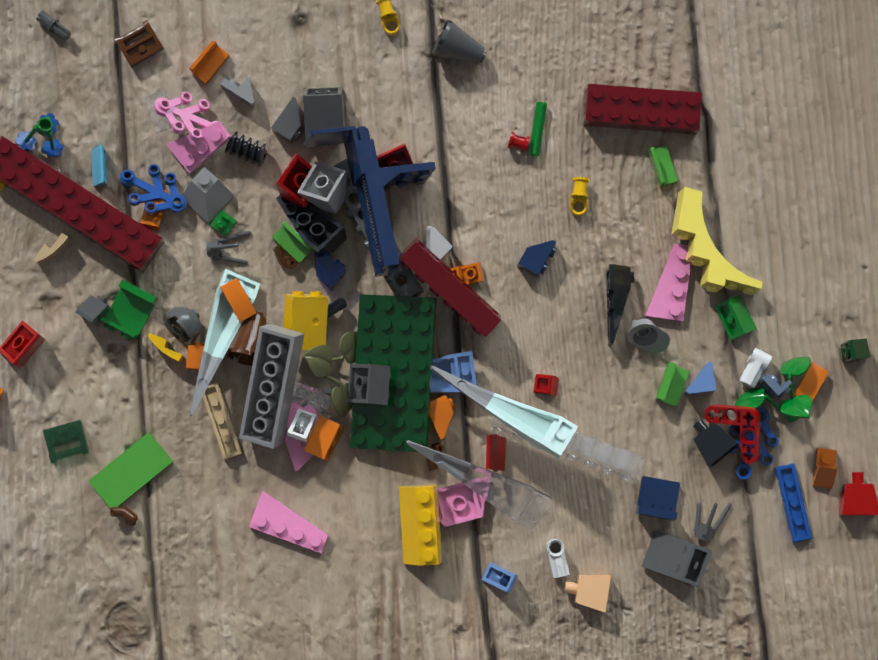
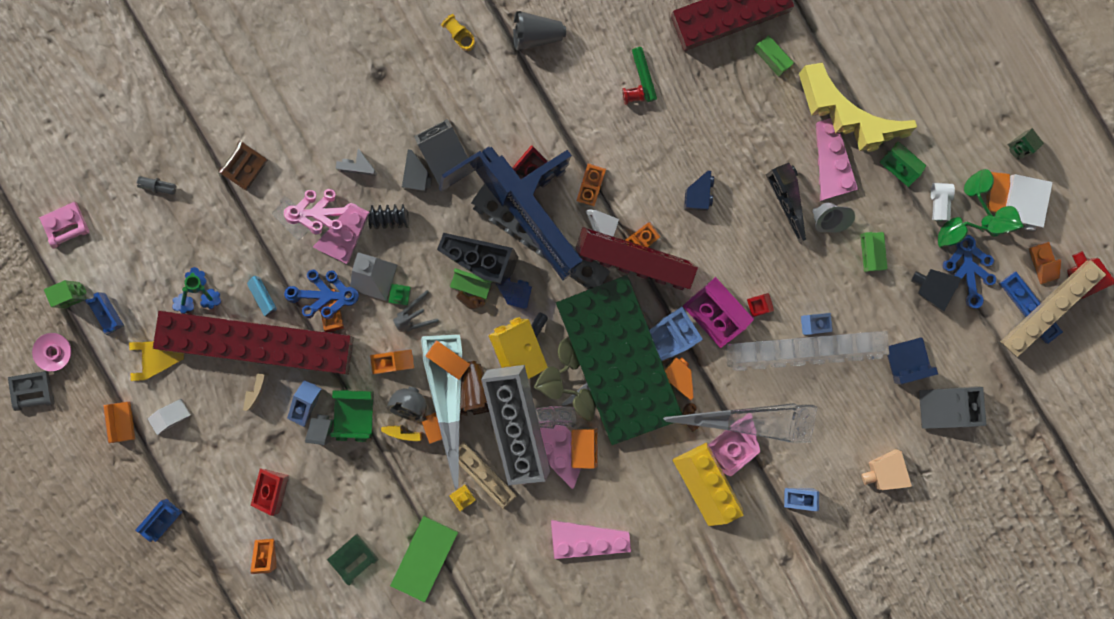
camera: 25 degrees left, 5 degrees up
reddish brown arm [110,507,138,526] -> none
orange panel [189,40,230,85] -> none
red slope [276,154,312,207] -> none
white slope [287,408,316,443] -> none
light grey slope [297,161,347,214] -> none
dark grey slope [347,364,391,405] -> none
light aqua plate [430,366,578,459] -> none
red piece [486,434,506,472] -> none
white piece [545,538,570,578] -> none
yellow connector [570,177,589,217] -> none
medium blue slope [684,361,716,395] -> none
dark grey plant [693,502,731,542] -> none
red beam [704,404,760,464] -> none
sand blue bracket [757,373,792,398] -> none
none -> medium blue slope [287,380,321,427]
none -> orange slope [370,349,414,374]
none -> yellow tile [449,484,476,511]
none -> orange slope [576,163,606,206]
none -> dark pink slope [683,277,754,348]
none -> medium blue slope [801,313,833,335]
none -> tan brick [1000,260,1106,357]
none -> white panel [1006,174,1053,231]

